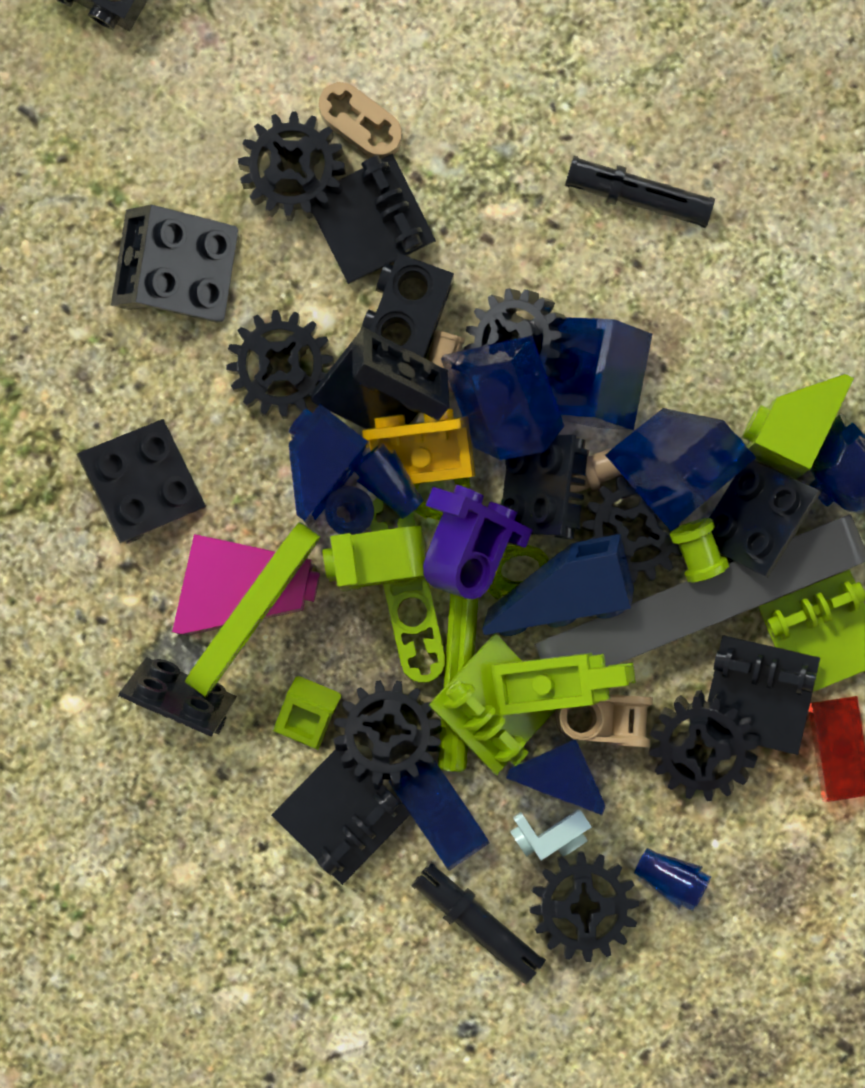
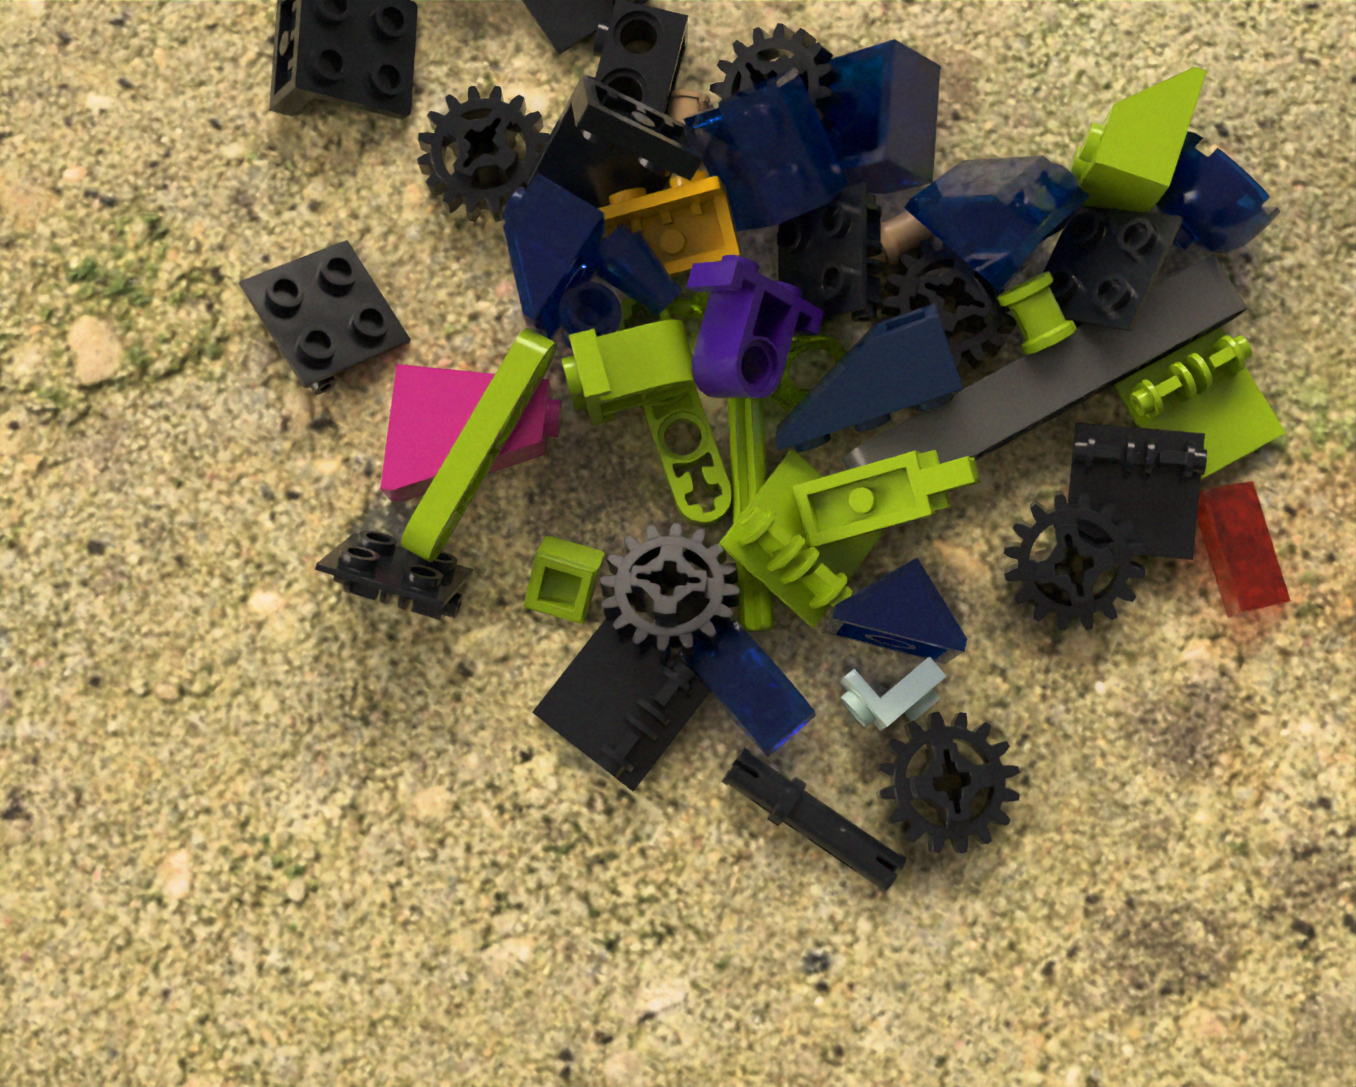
camera: 10 degrees left, 5 degrees down
tan piece [555,695,653,748] -> none
clear blue cone [633,847,712,912] -> none

